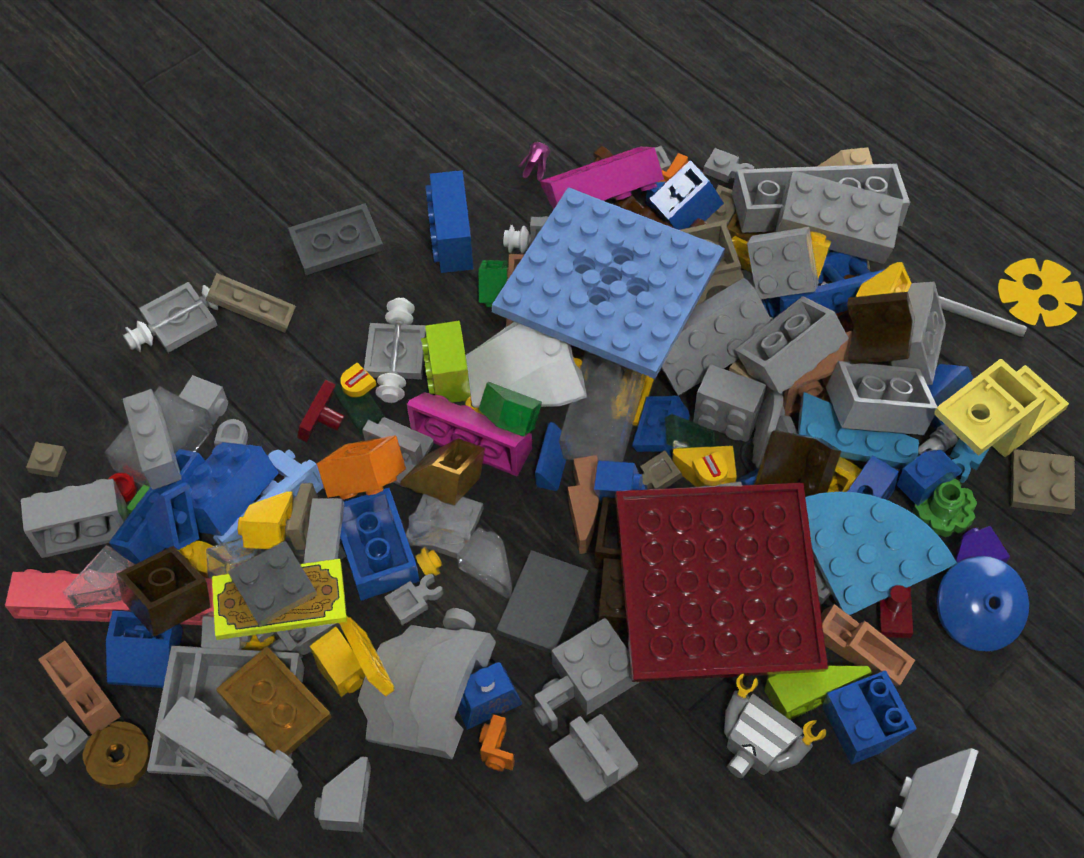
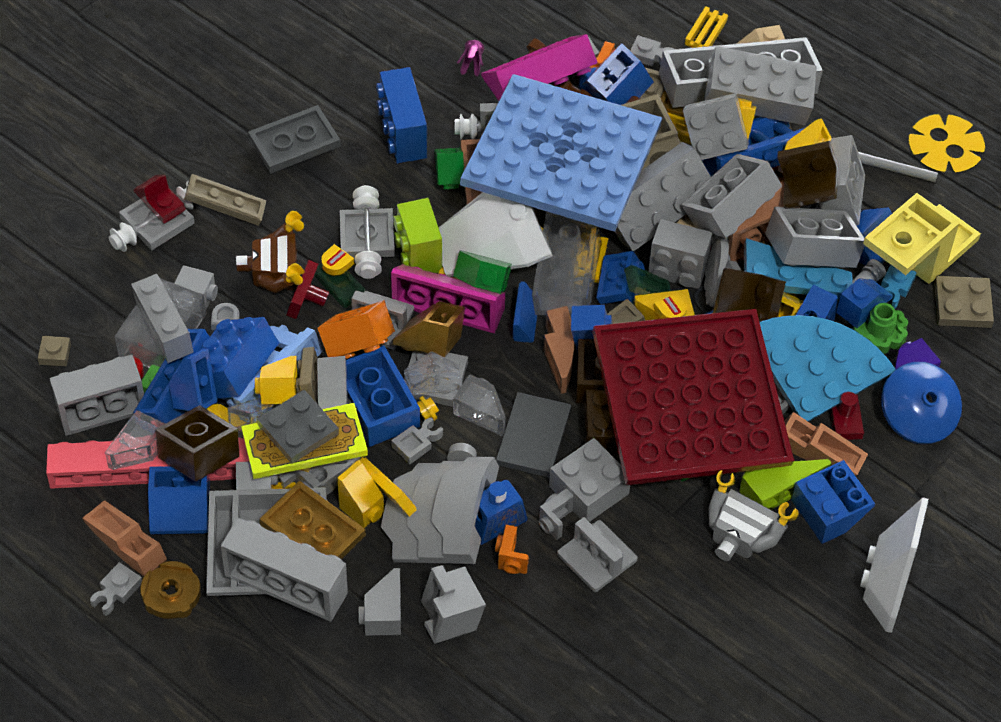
camera: 10 degrees left, 5 degrees down
none -> dark red slope [133,174,186,224]
none -> torso [236,211,305,293]
none -> light grey plate [421,565,486,644]
none -> yellow tile [685,6,728,48]

